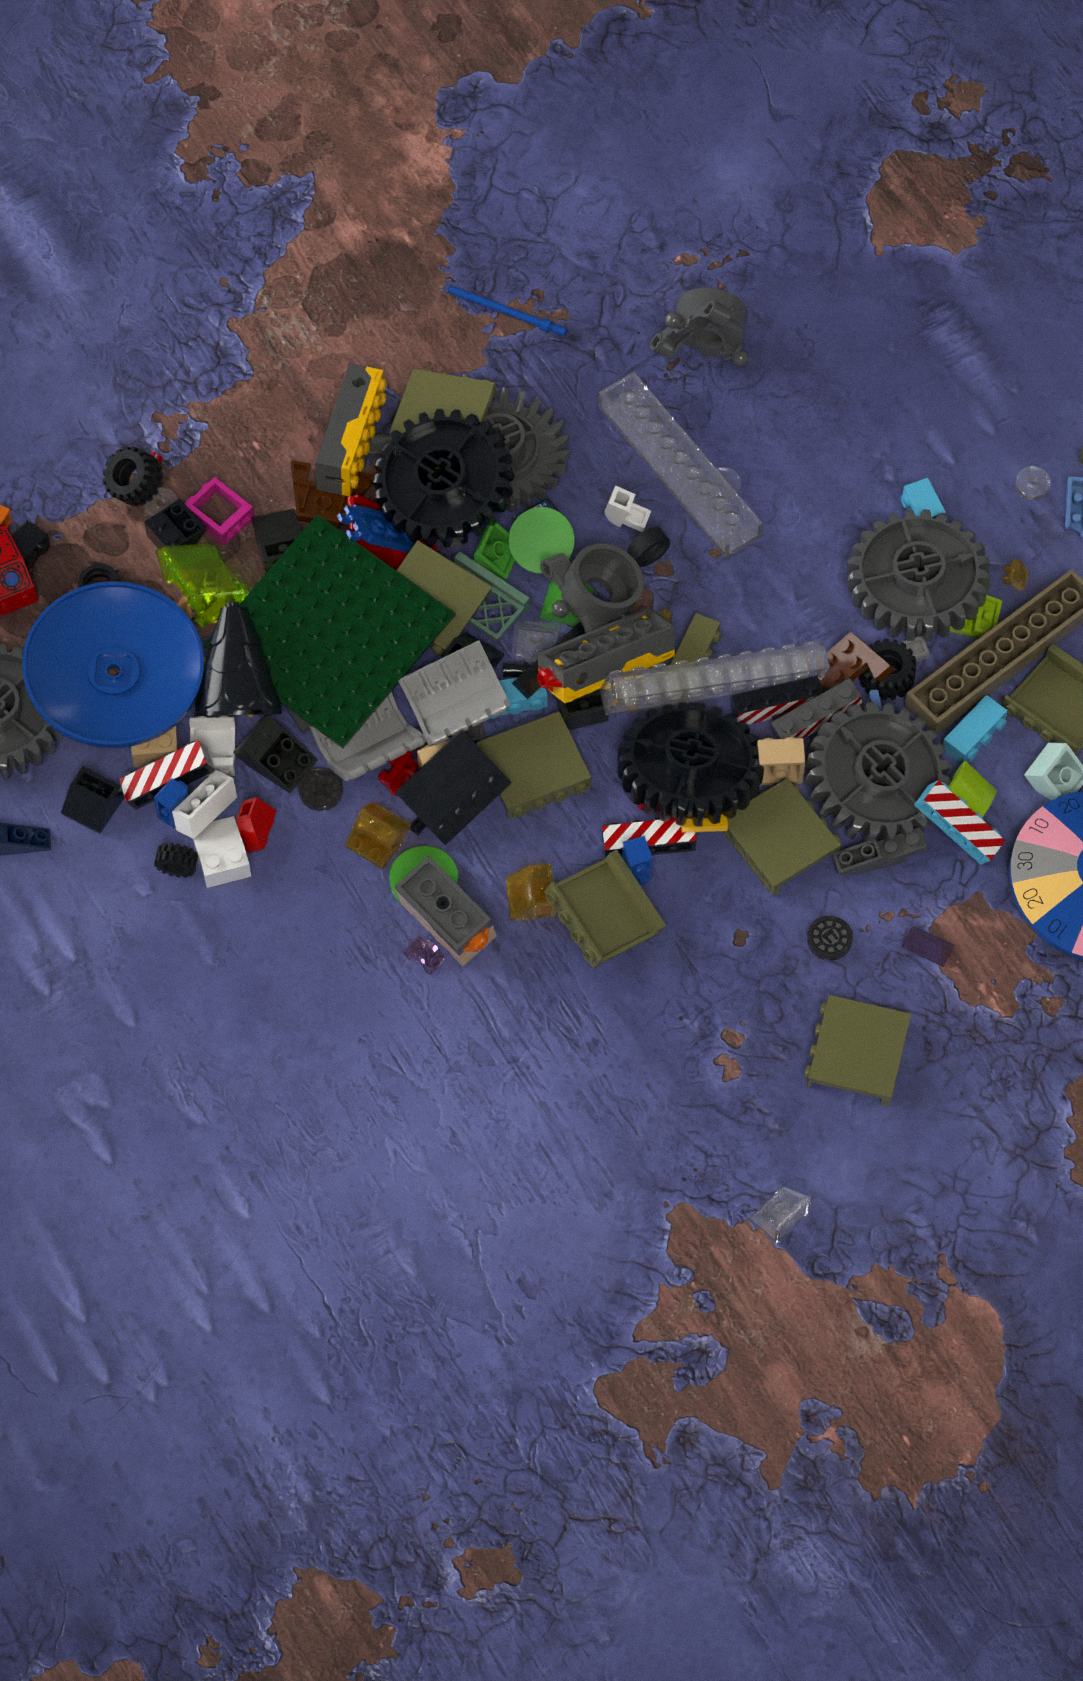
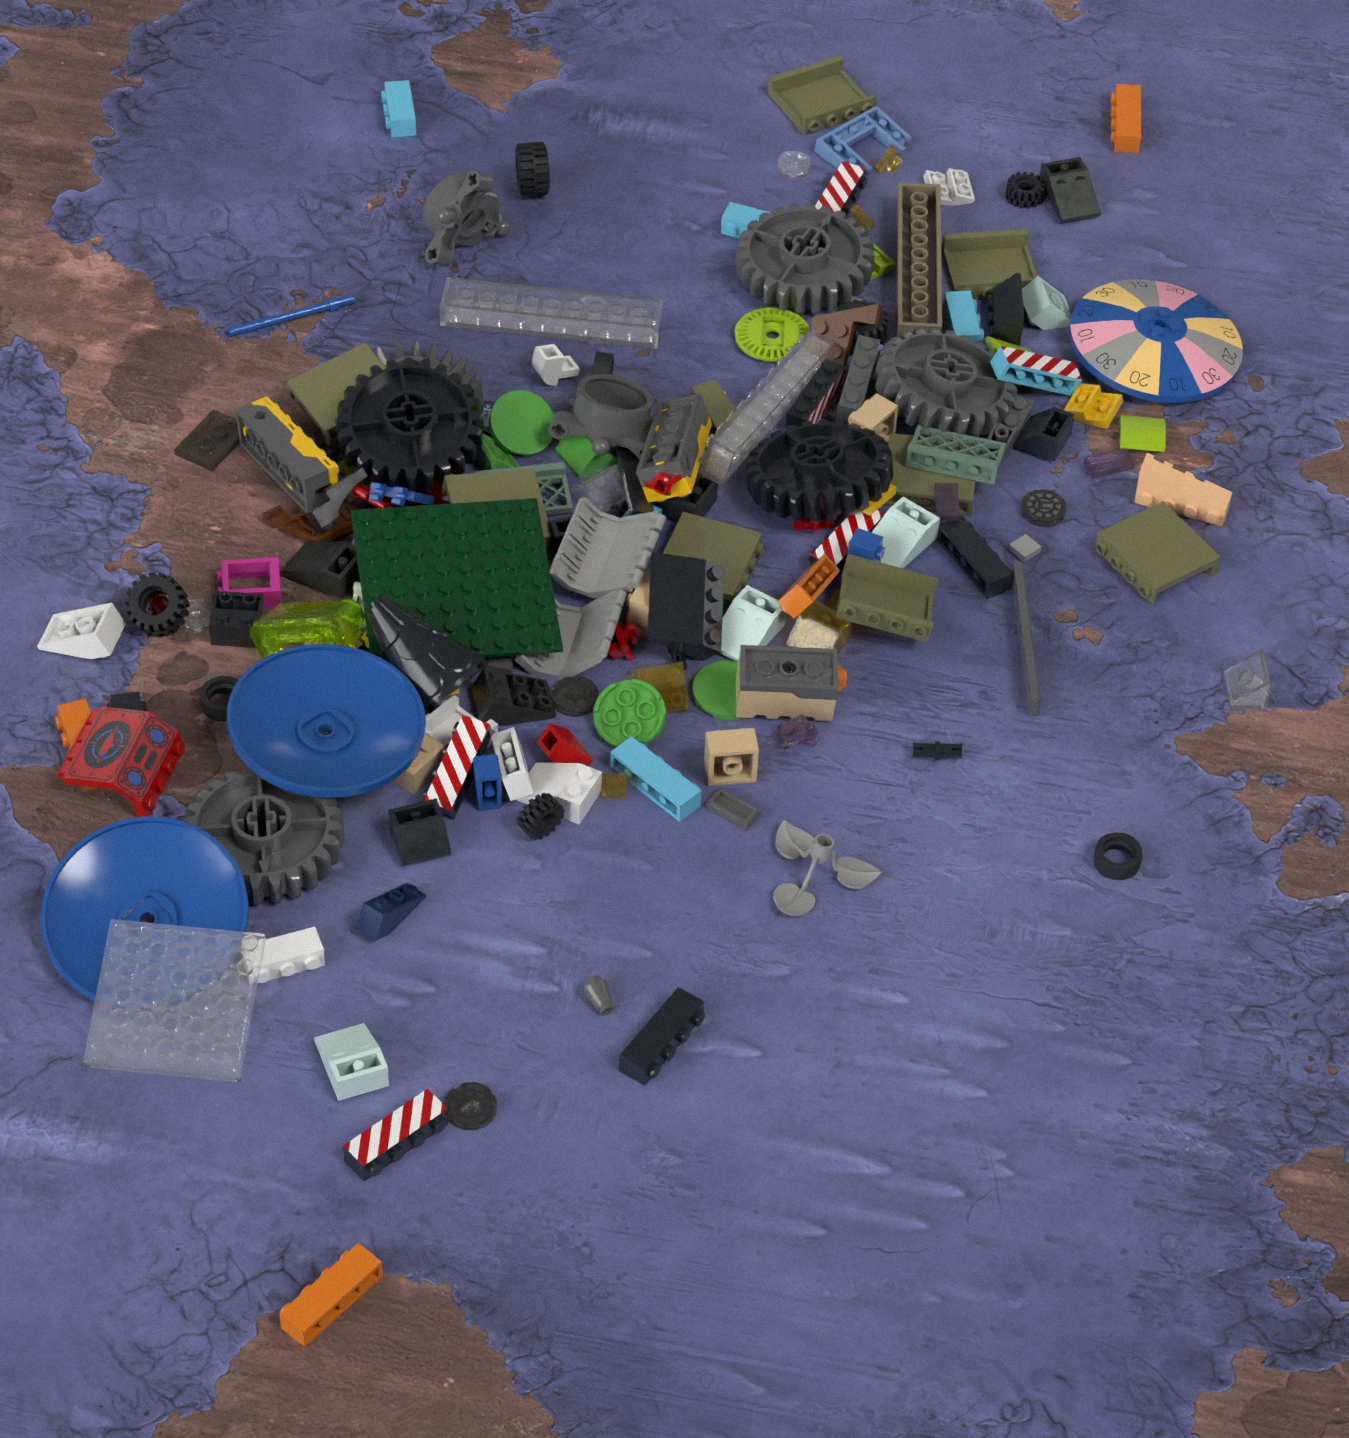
camera: 50 degrees left, 15 degrees down
none -> white slope [37,603,126,659]
none -> clear smoke tile [174,409,240,472]
none -> black slope [305,468,367,531]
none -> medium azure brick [381,80,416,137]
none -> black tyre [515,141,550,197]
none -> dark grey cone [582,975,615,1016]
none -> bright green tile [593,679,666,748]
none -> clear yellow tile [601,771,627,800]
none -> medium azure brick [610,736,701,822]
none -> black brick [619,987,705,1086]
none -> tan brick [704,728,759,786]
none -> dark grey tile [706,788,761,830]
none -> light aqua slope [720,585,786,662]
none -> lime piece [735,307,810,362]
none -> light grey plant [773,820,882,916]
none -> orange brick [778,553,840,619]
none -> brick [815,161,868,214]
none -> light aqua slope [872,497,940,568]
none -> sand green fence [905,425,1006,485]
none -> black pin [913,741,962,760]
none -> clear purple tile [934,483,960,521]
none -> black brick [937,515,1013,599]
none -> black slope [987,273,1024,346]
none -> light grey tile [1008,534,1042,563]
none -> dark grey tile [1012,561,1041,716]
none -> black slope [1013,407,1075,461]
none -> yellow slope [1064,383,1123,429]
none -> black tyre [1094,832,1143,880]
none -> lime slope [1119,415,1166,452]
none -> light nougat wedge [1134,453,1232,527]

